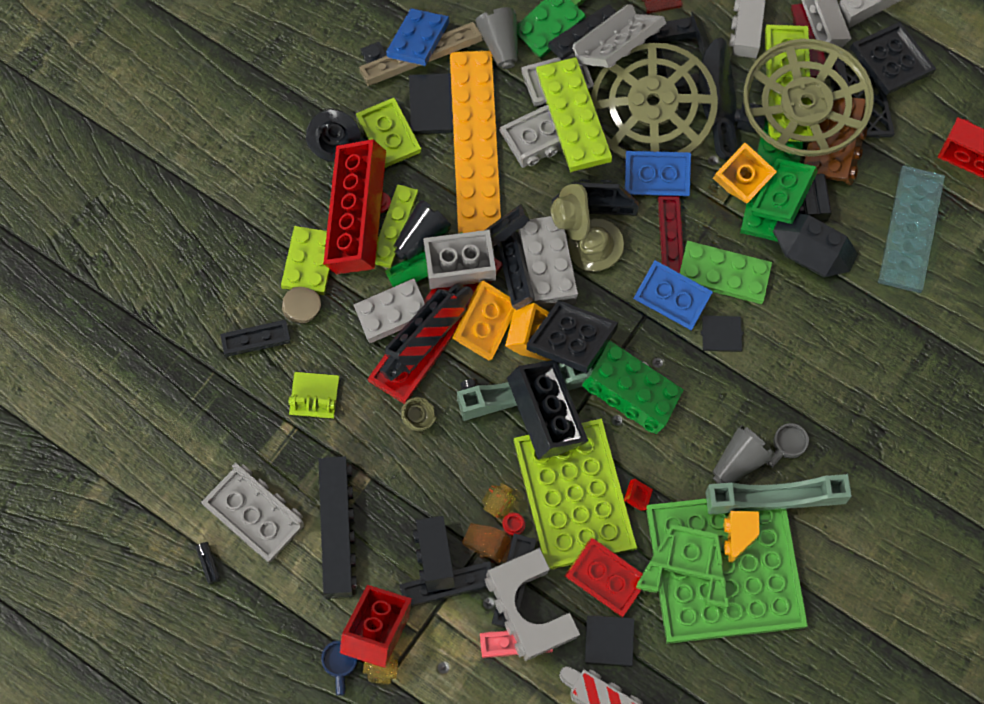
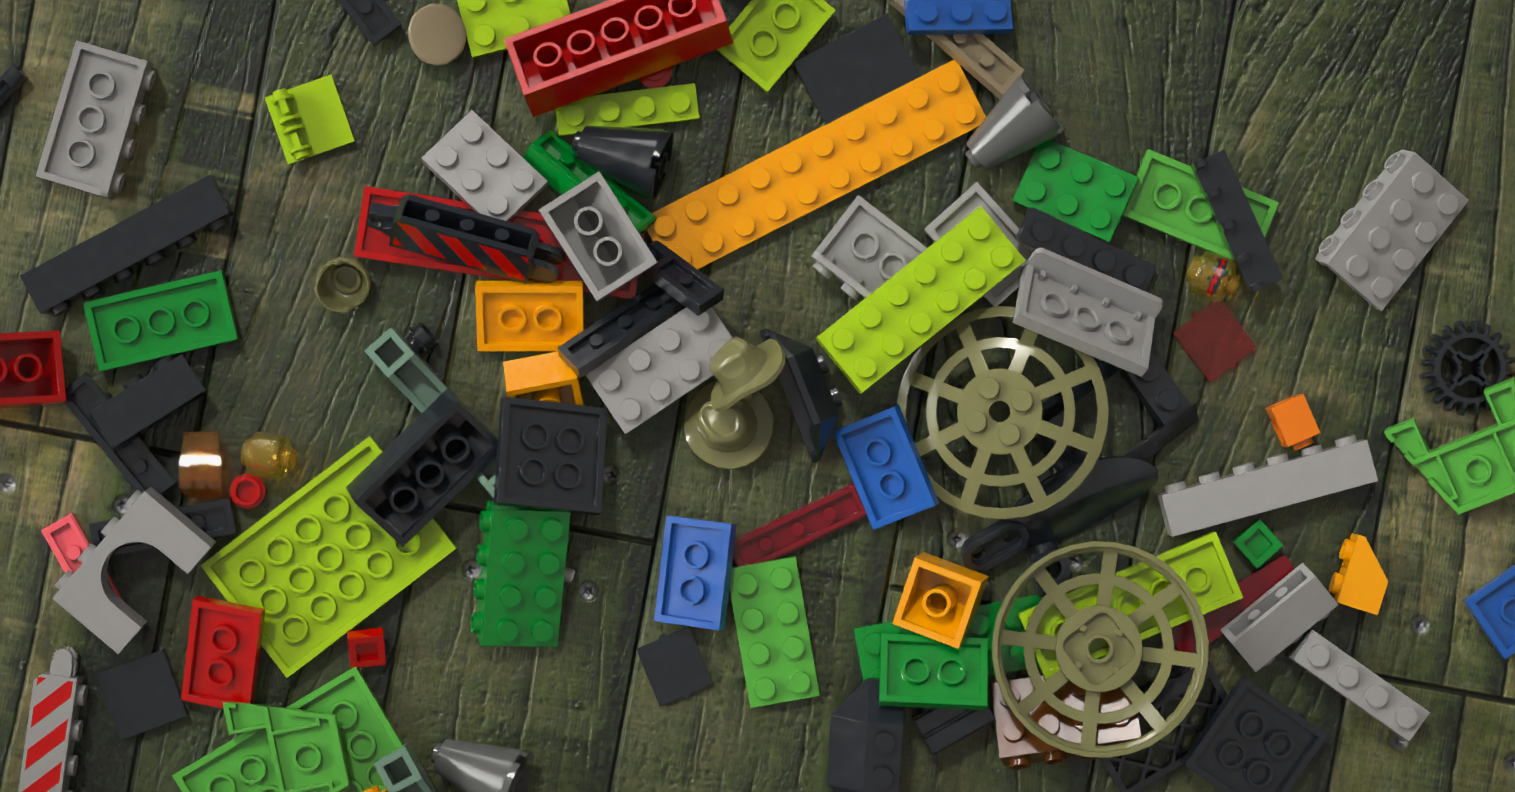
camera: 70 degrees right, 20 degrees up
none -> green plate [83,270,240,372]
none -> green plate [1232,518,1283,569]

